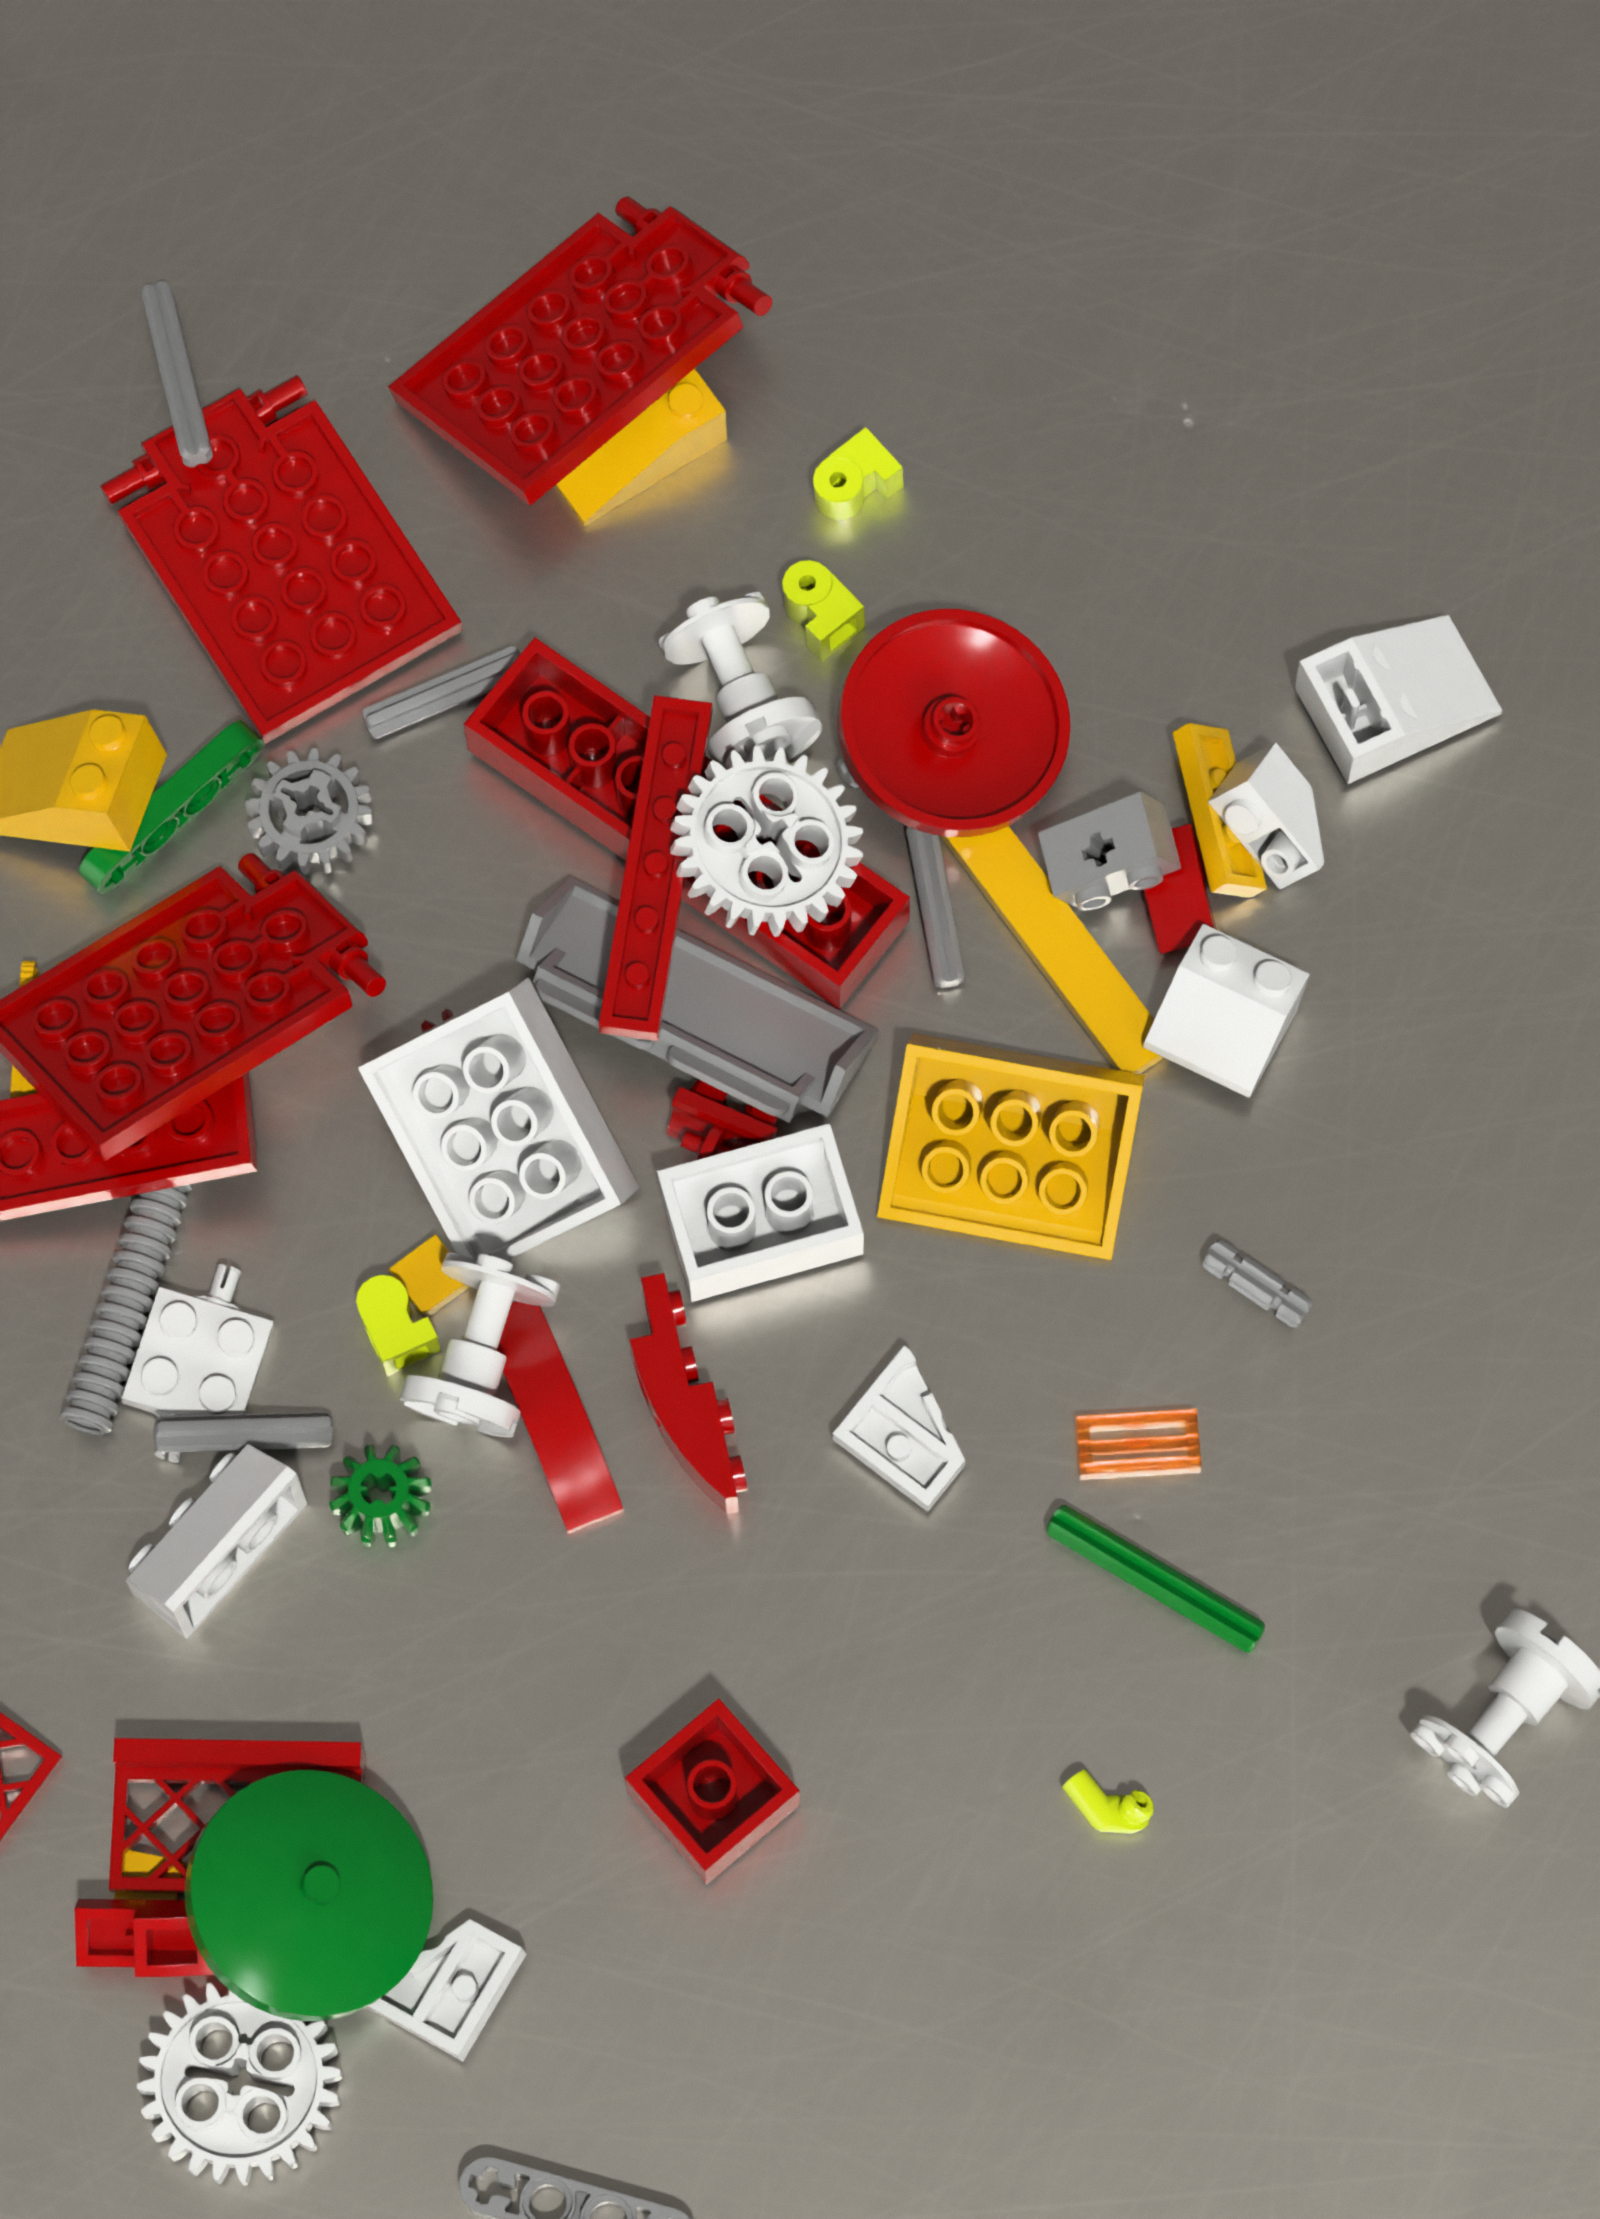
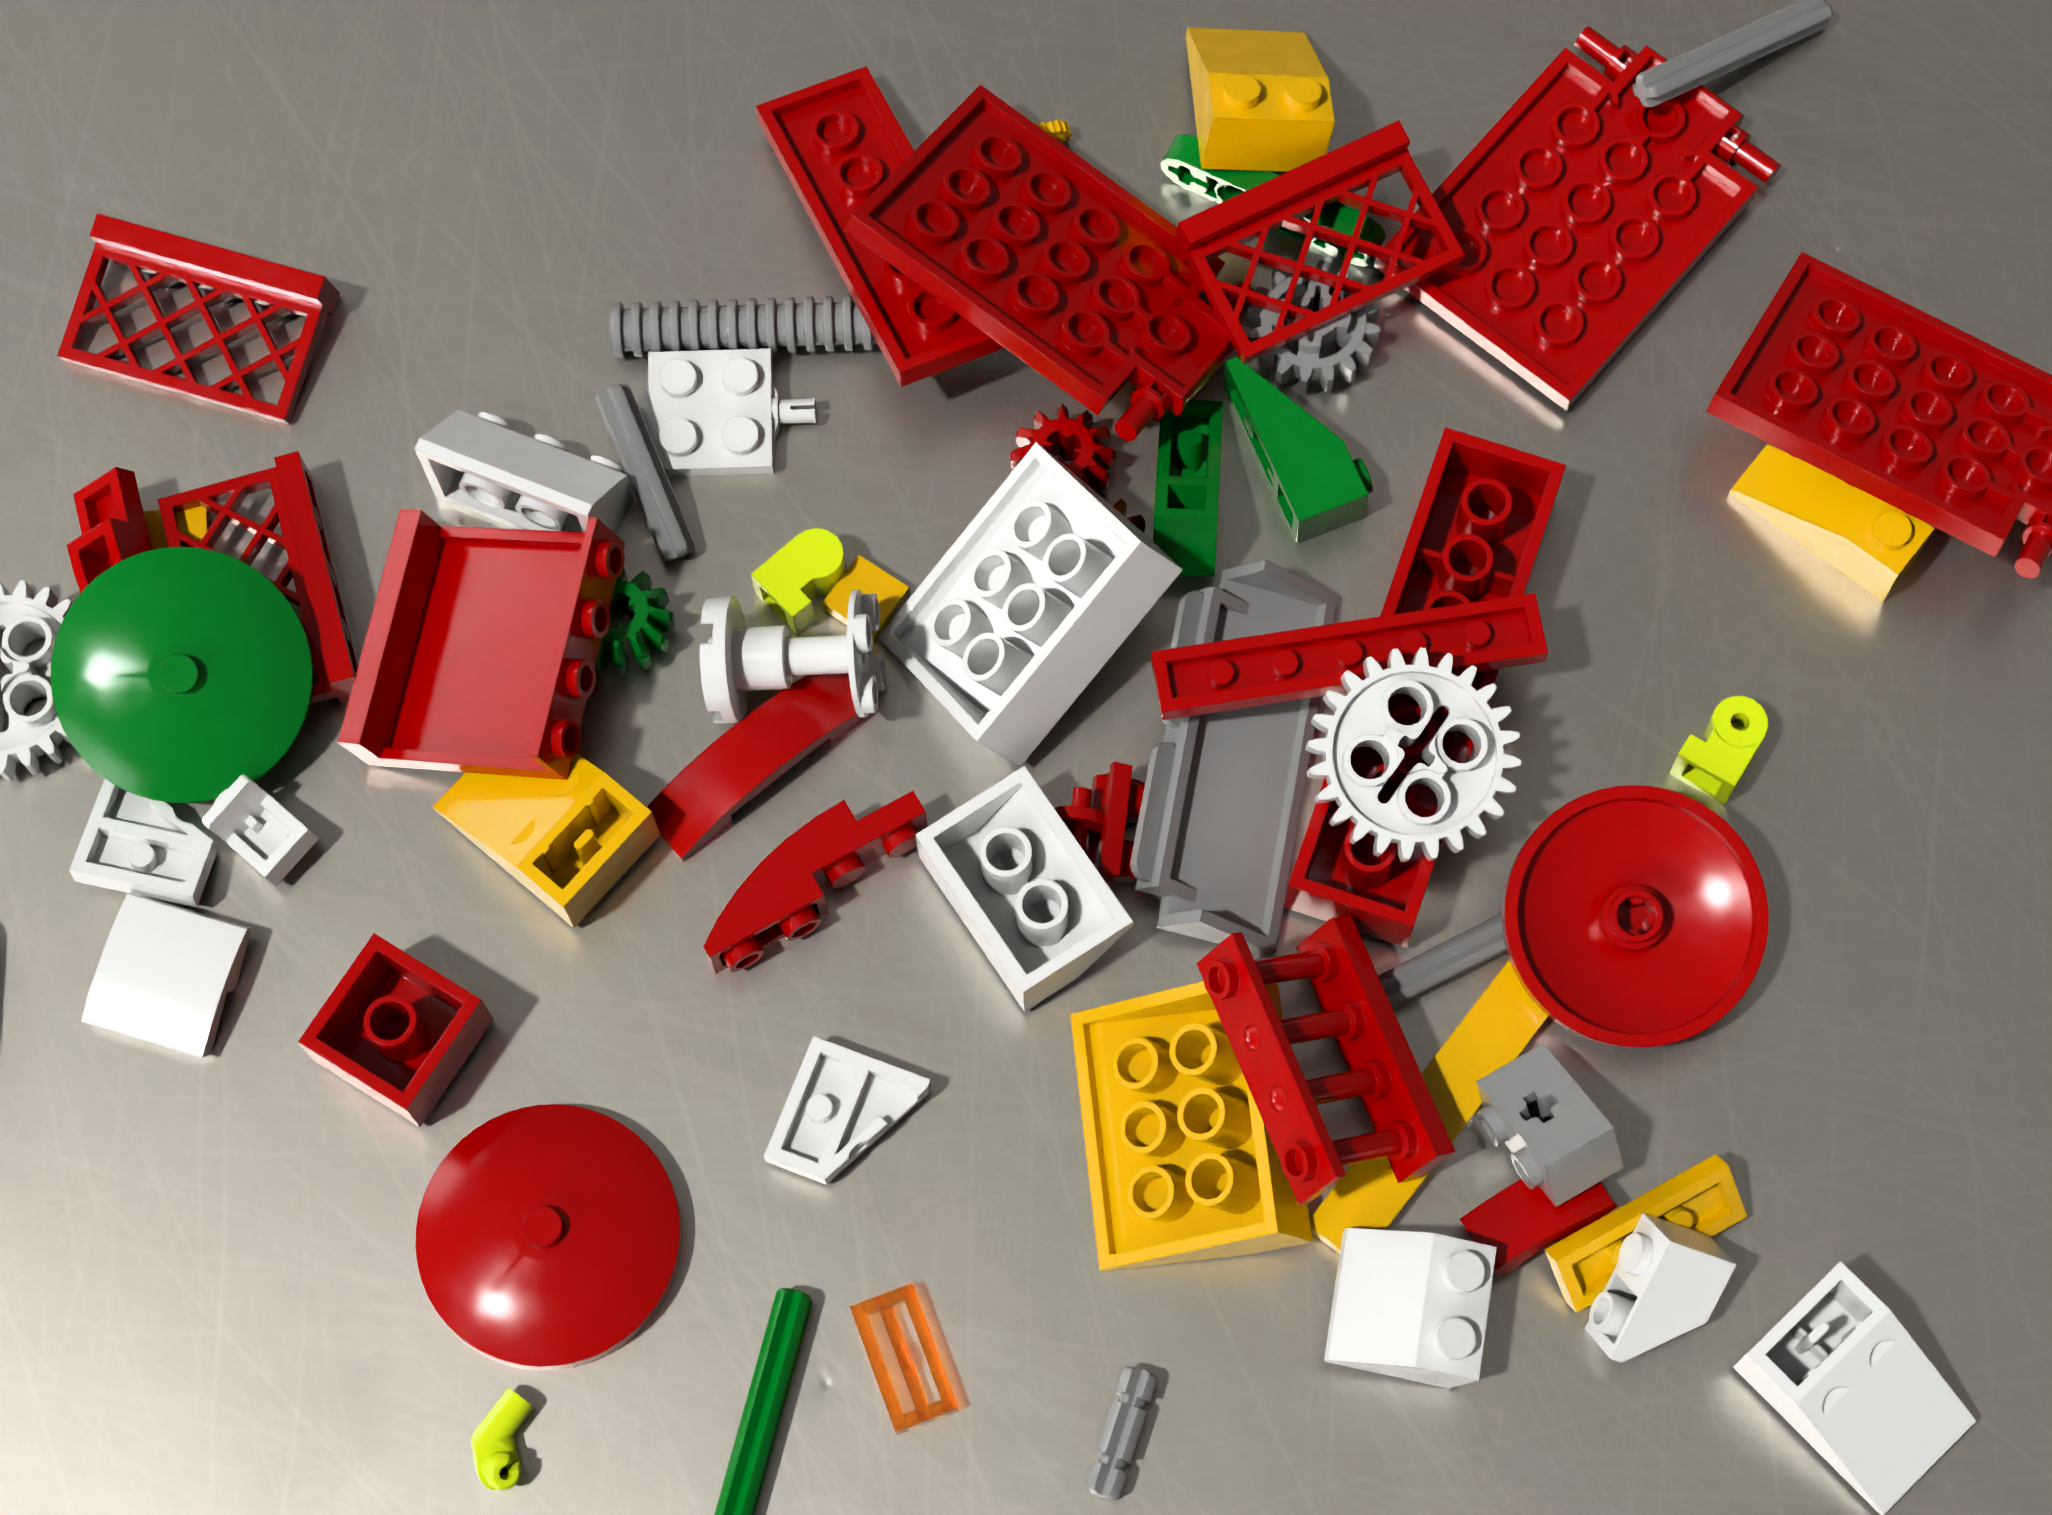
camera: 75 degrees right, 0 degrees up
light grey axle [362,646,521,739] -> none
white piece [658,592,822,769] -> none
neon yellow leg [813,427,904,520] -> none
none -> white slope [81,893,251,1058]
none -> white bracket [202,774,319,886]
none -> panel [337,509,625,780]
none -> red dish [415,1104,683,1371]
none -> yellow slope [433,754,661,928]
none -> red gear [1010,403,1116,491]
none -> green slope [1153,400,1223,577]
none -> red fence [1174,120,1465,364]
none -> red fence [1196,915,1456,1205]
none -> green slope [1223,357,1373,544]

